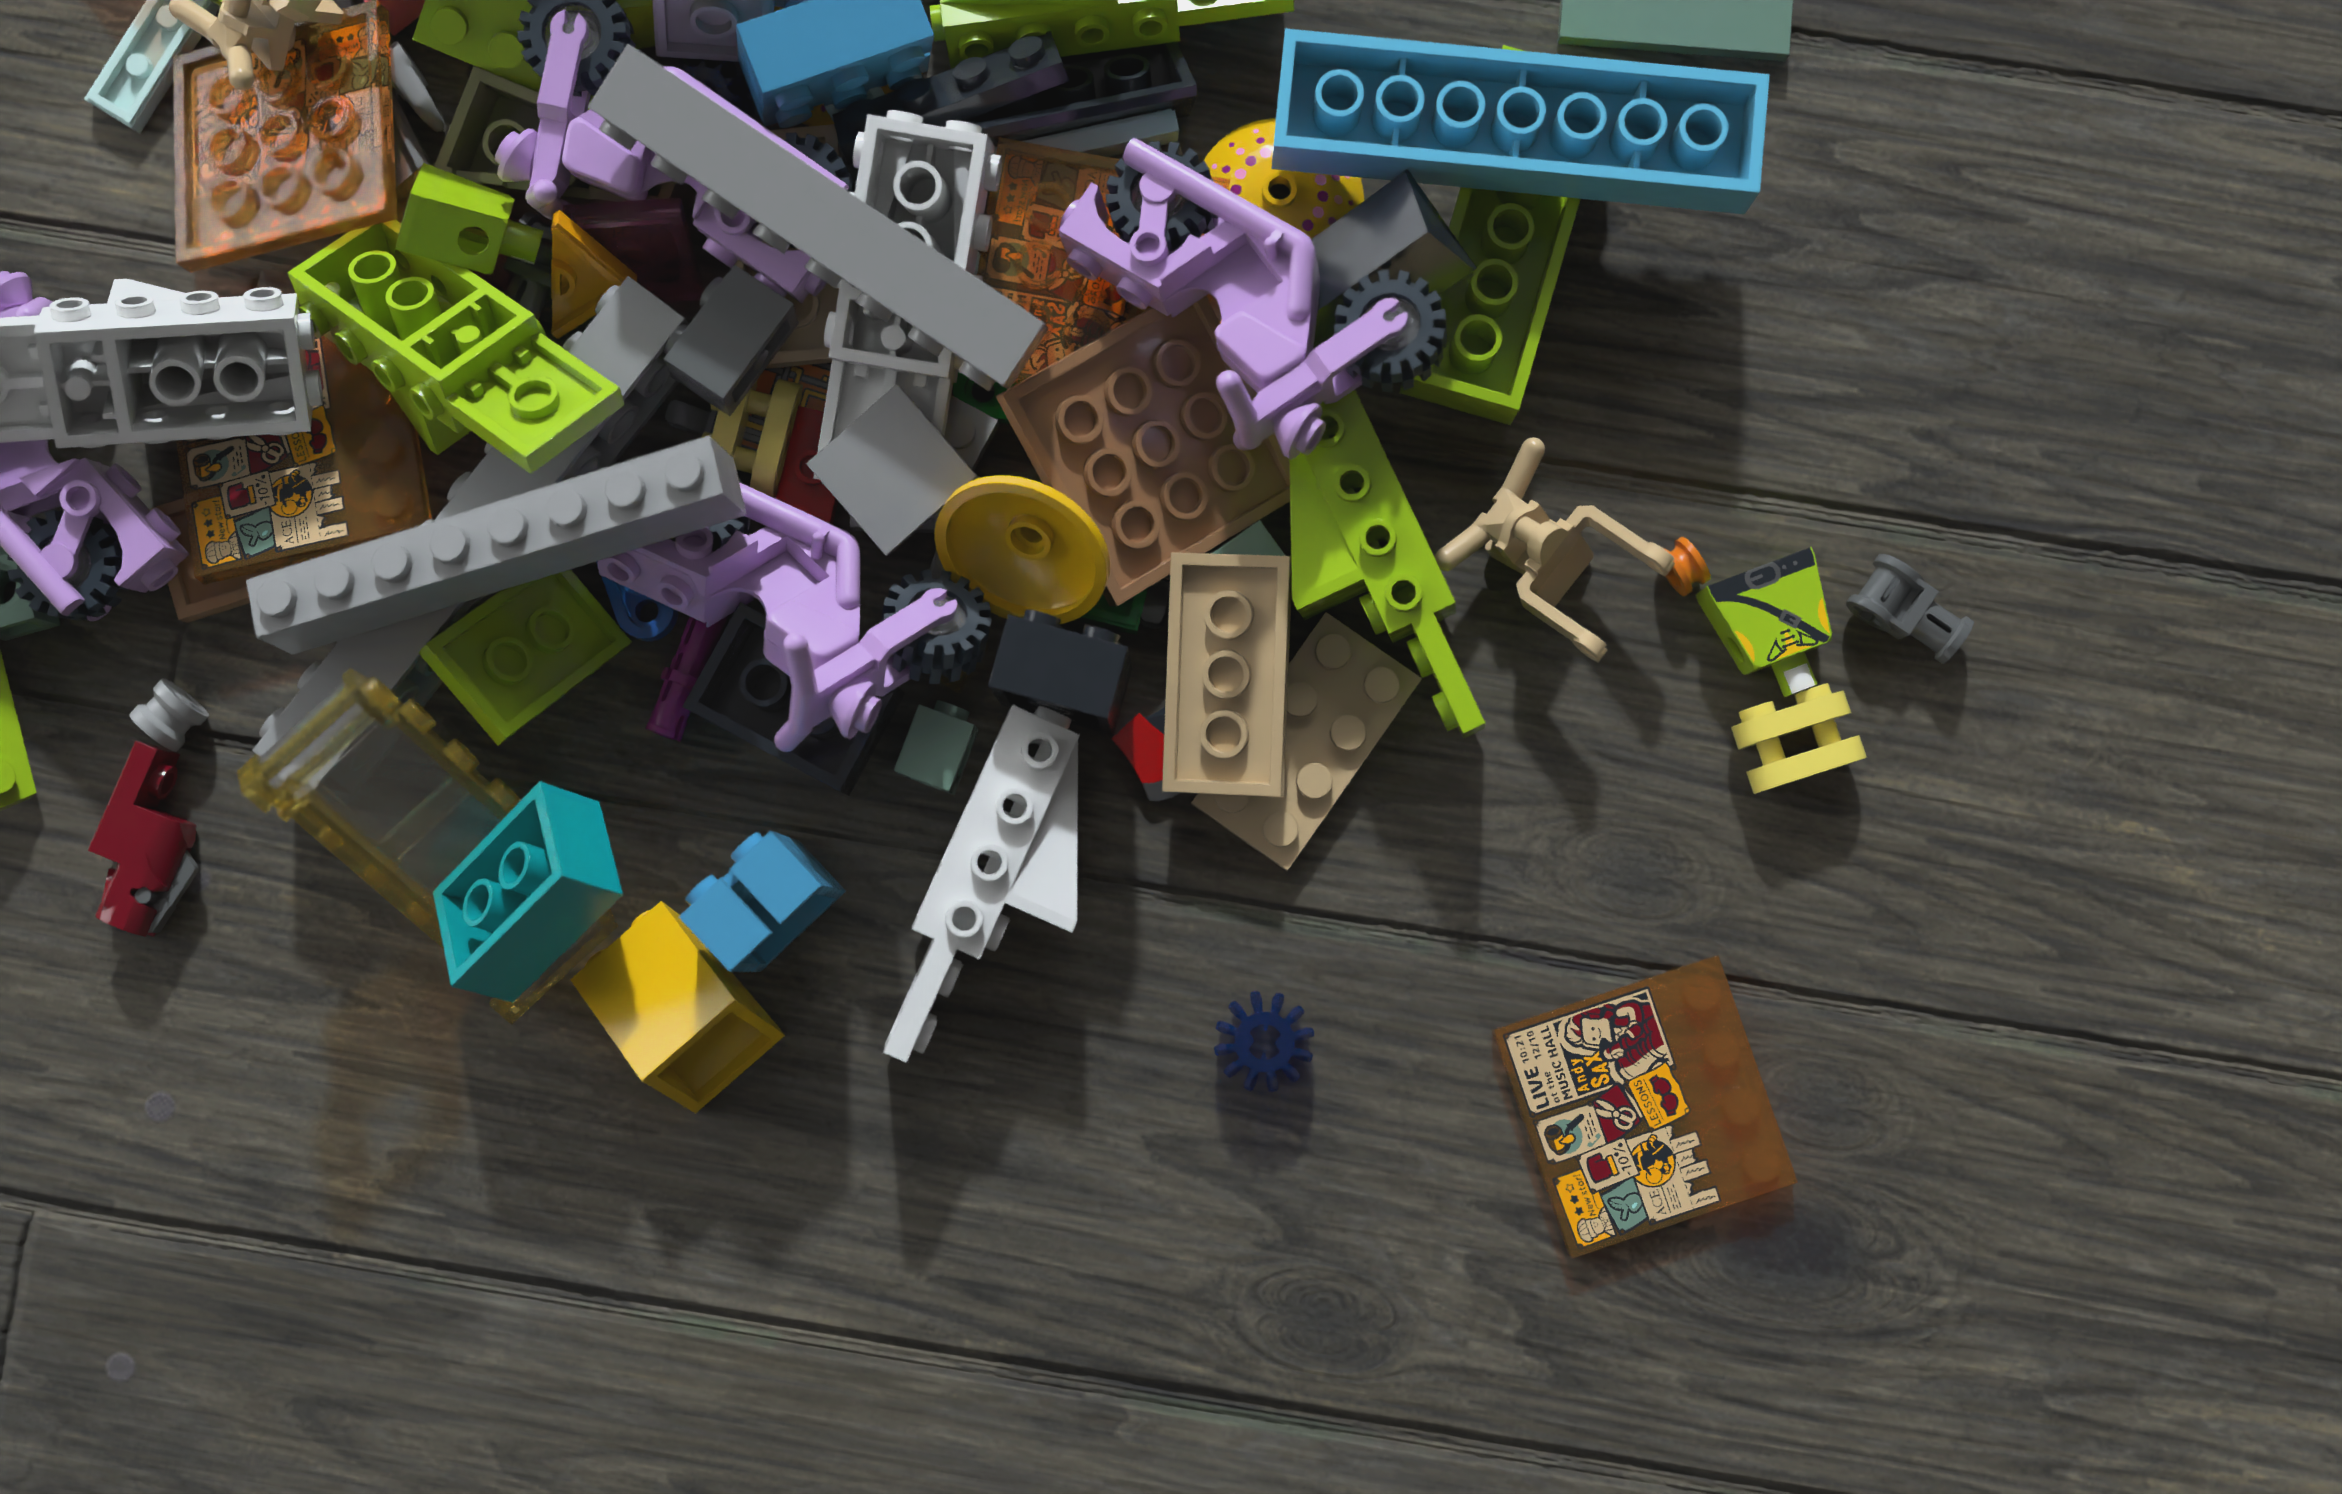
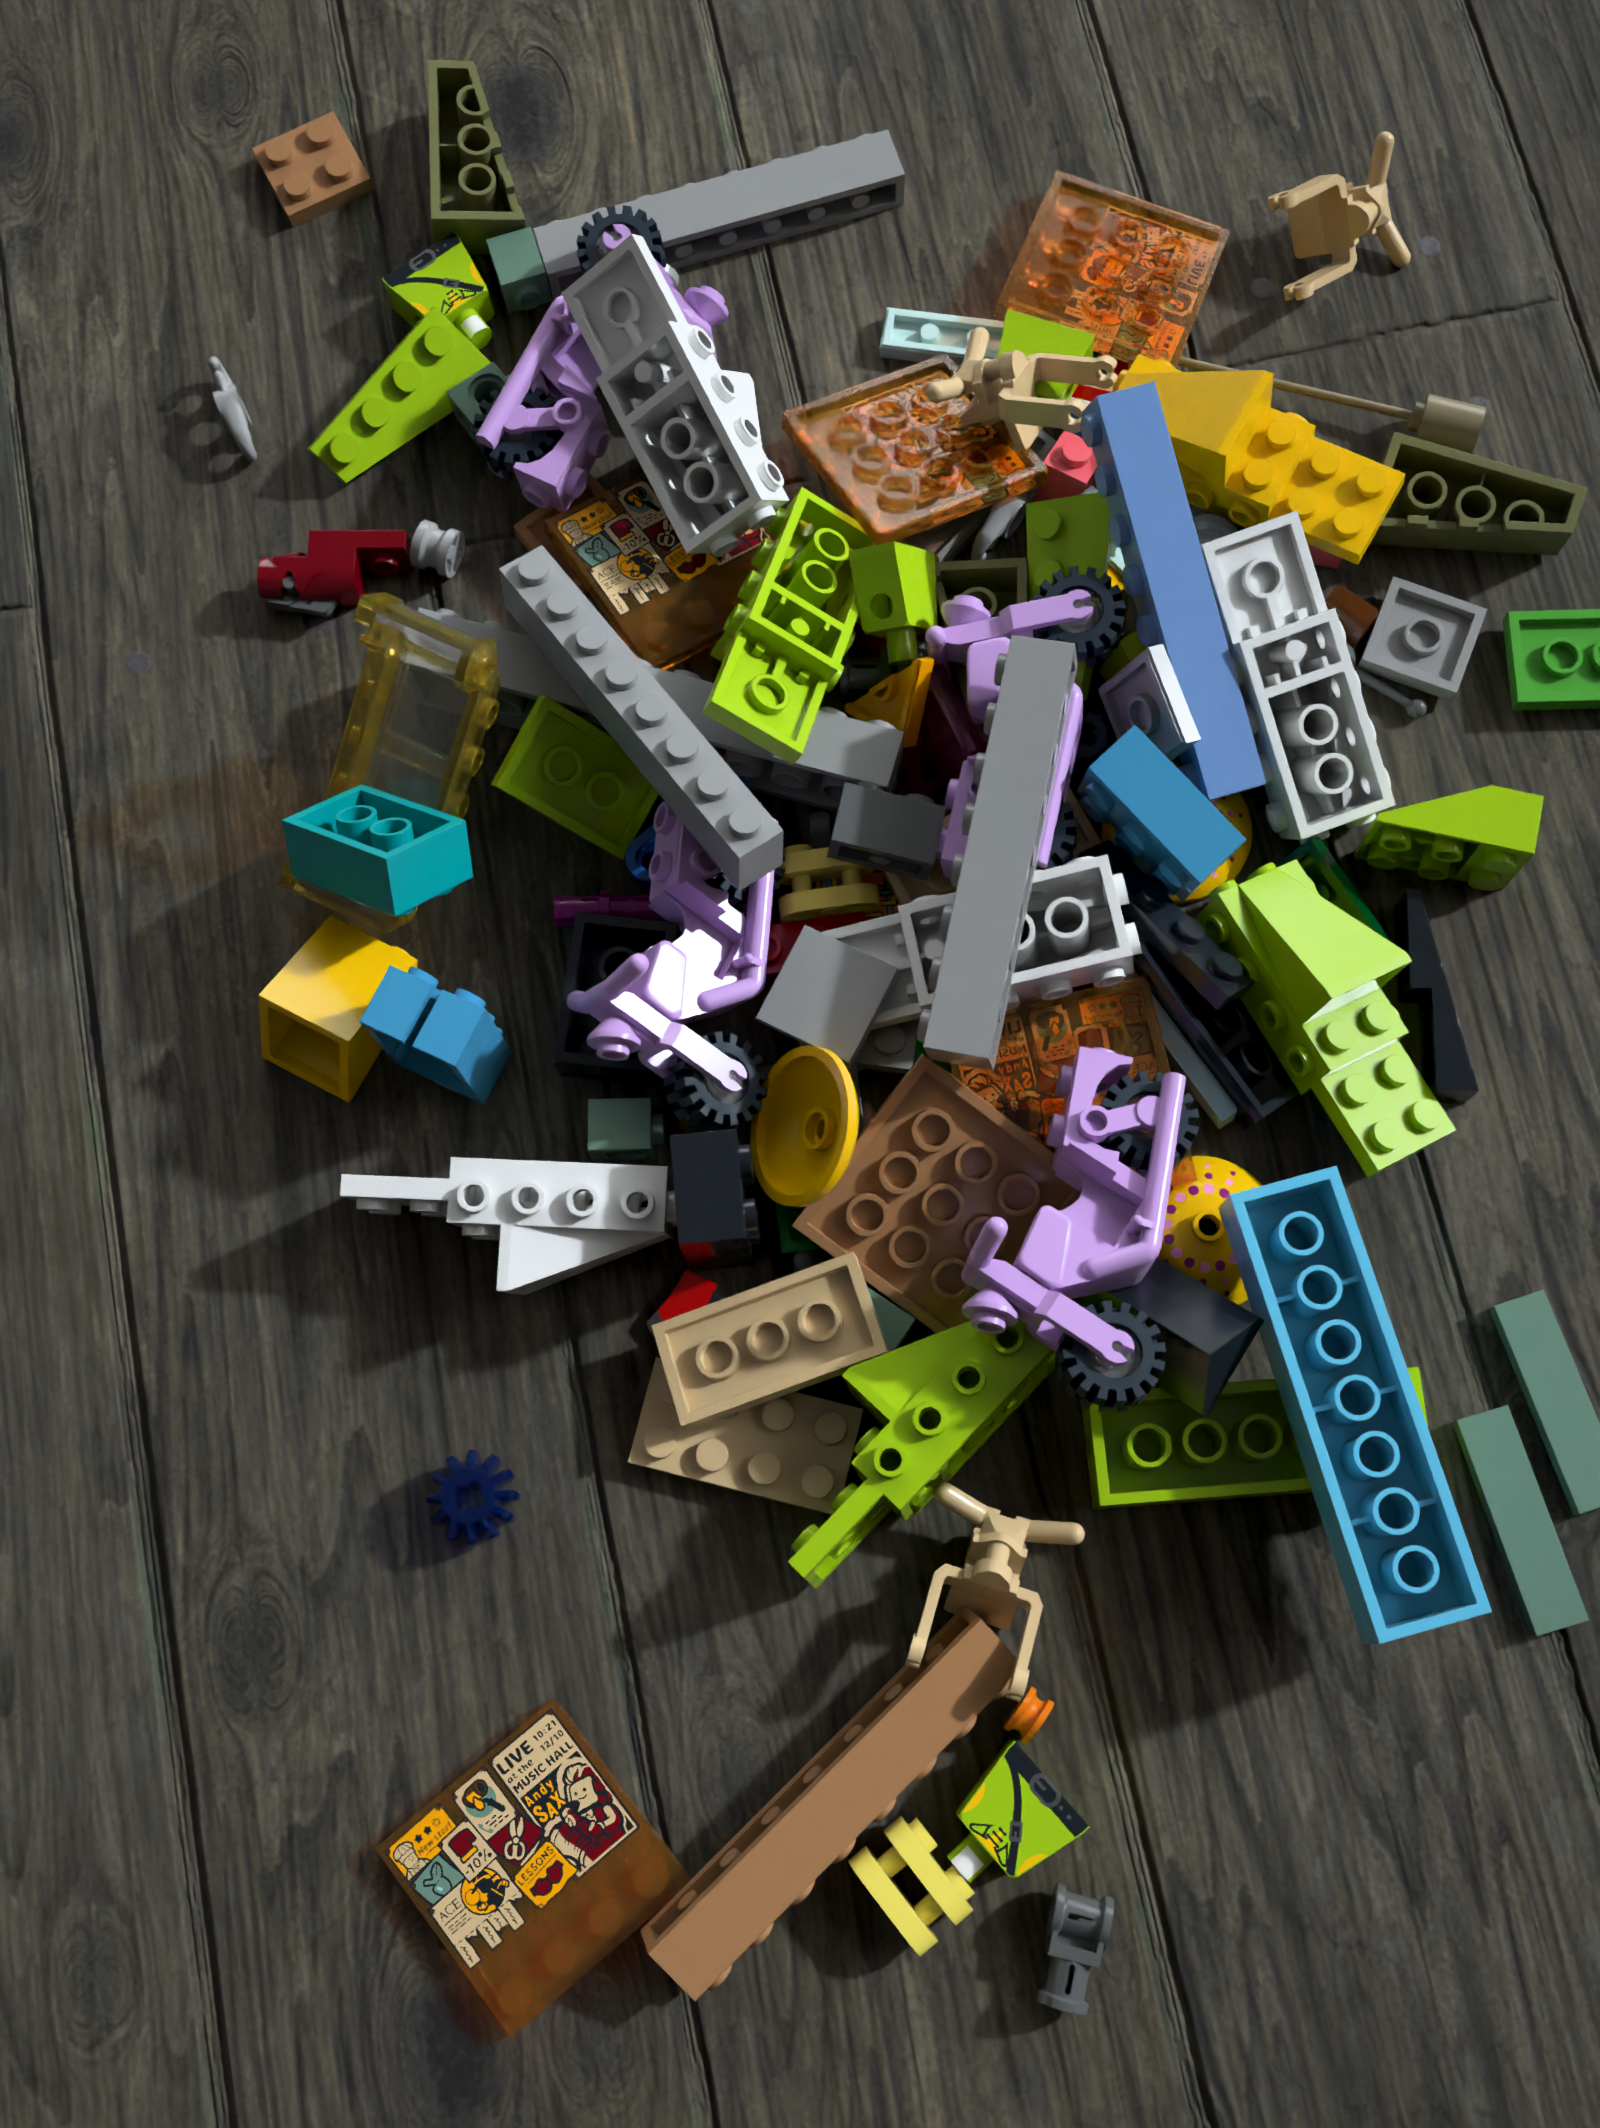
camera: 70 degrees right, 10 degrees down
none -> medium nougat brick [640,1605,1016,2001]

